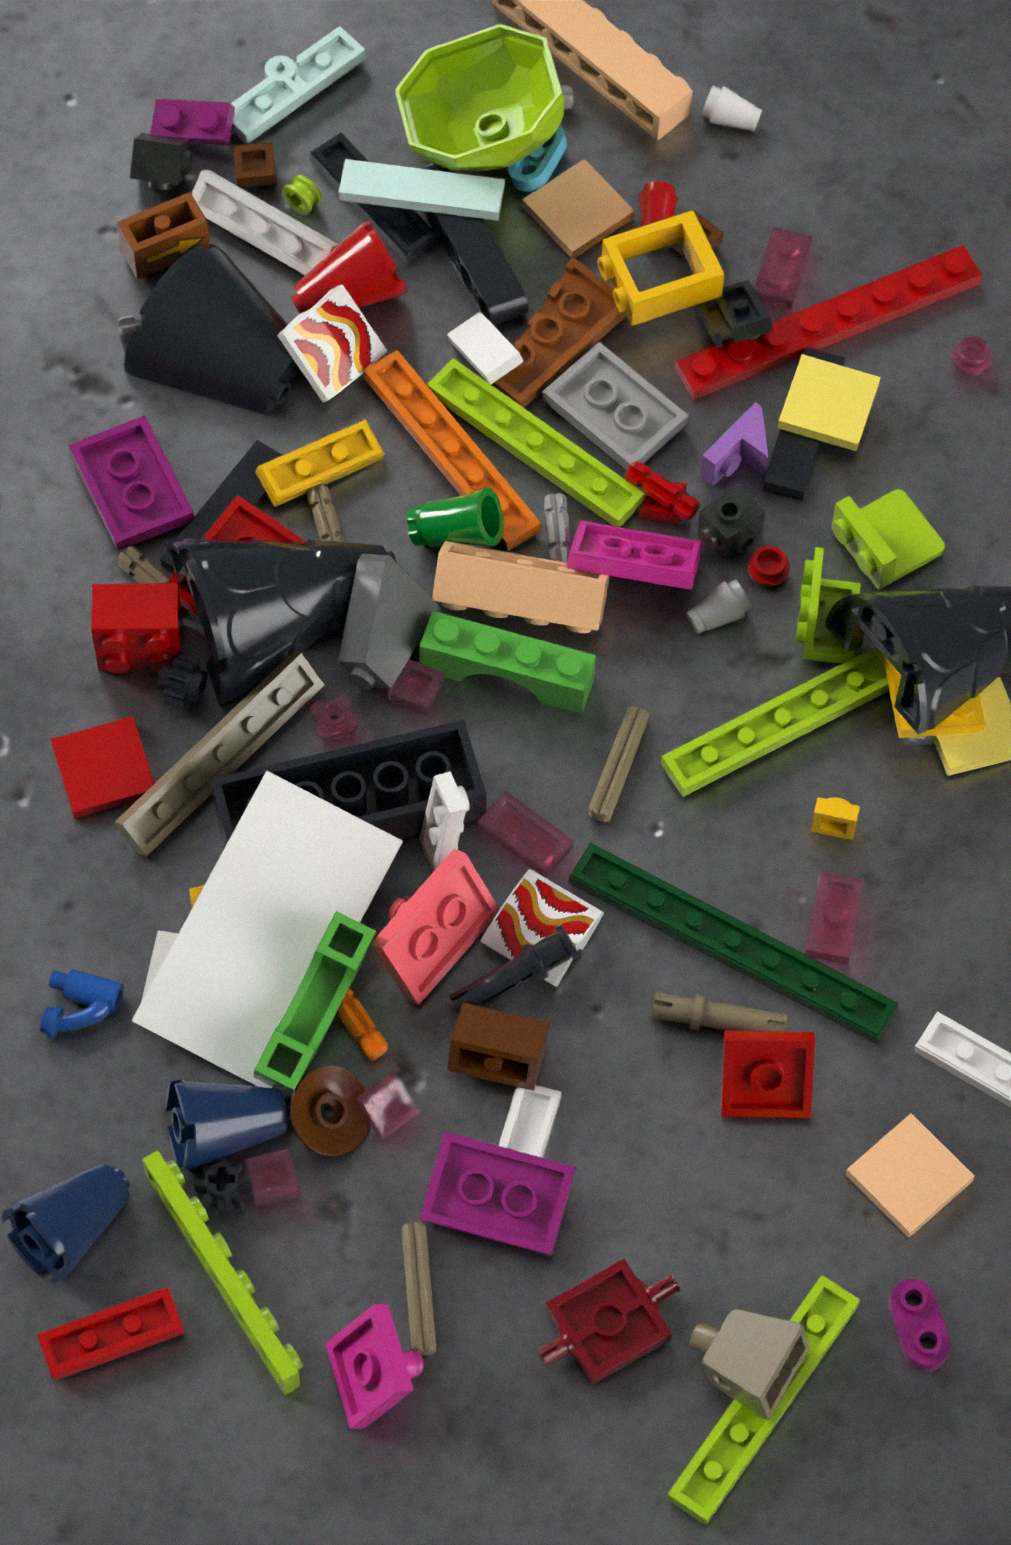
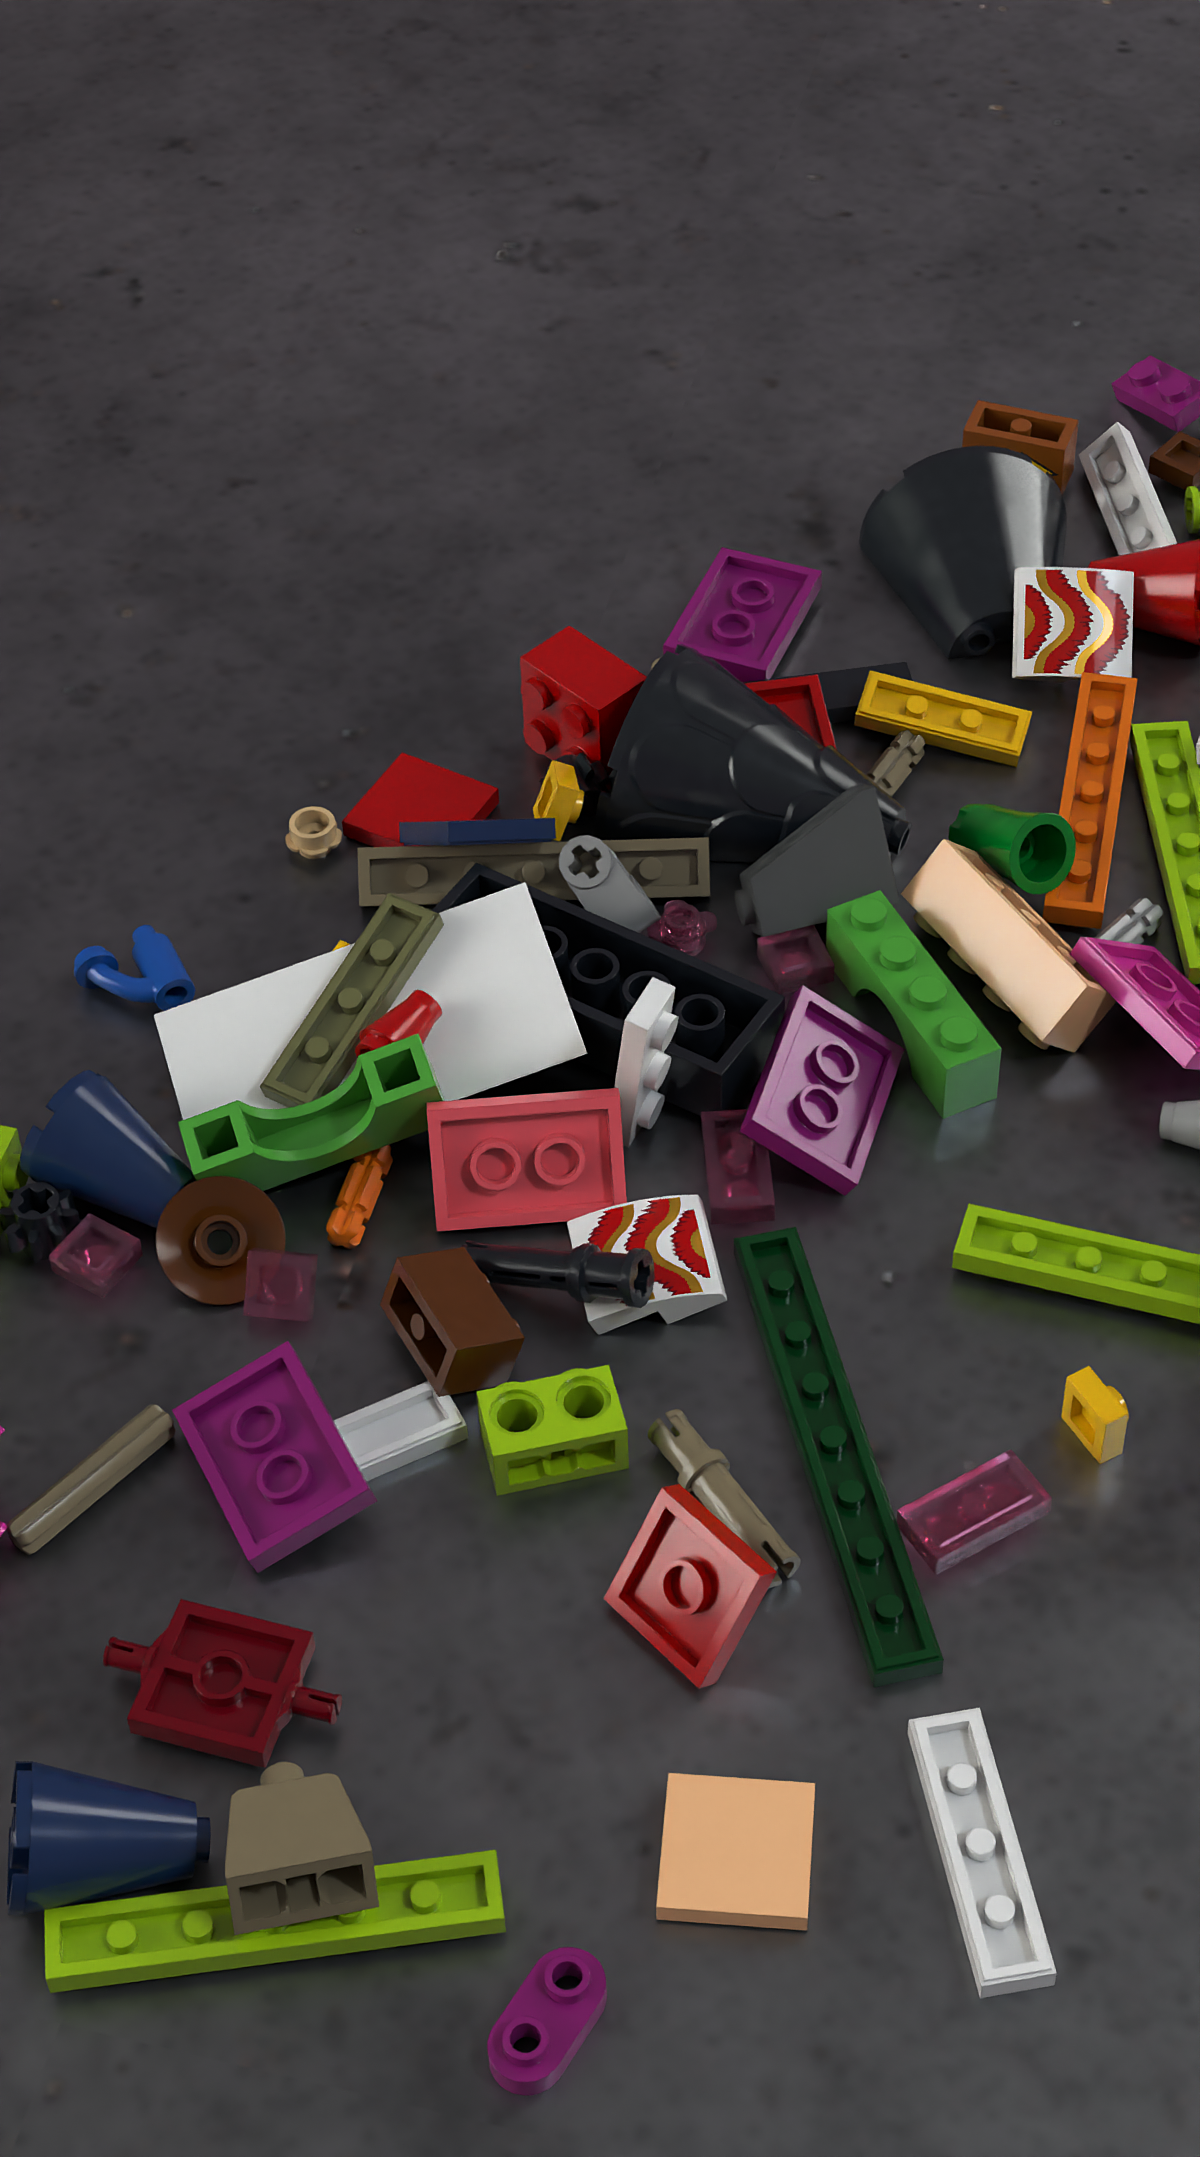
camera: 50 degrees right, 15 degrees down
pearl dark grey brick [130,133,193,190] -> none
dark tan axle [588,706,649,823] -> none
none -> dark blue cone [7,1761,211,1916]
none -> olive tile [260,893,444,1108]
none -> tan plate [285,806,342,859]
none -> red cone [355,990,442,1058]
none -> dark blue tile [399,818,556,846]
none -> lime brick [477,1365,629,1496]
none -> yellow plate [533,760,584,841]
none -> light grey piece [559,835,661,933]
none -> magenta plate [740,985,904,1196]

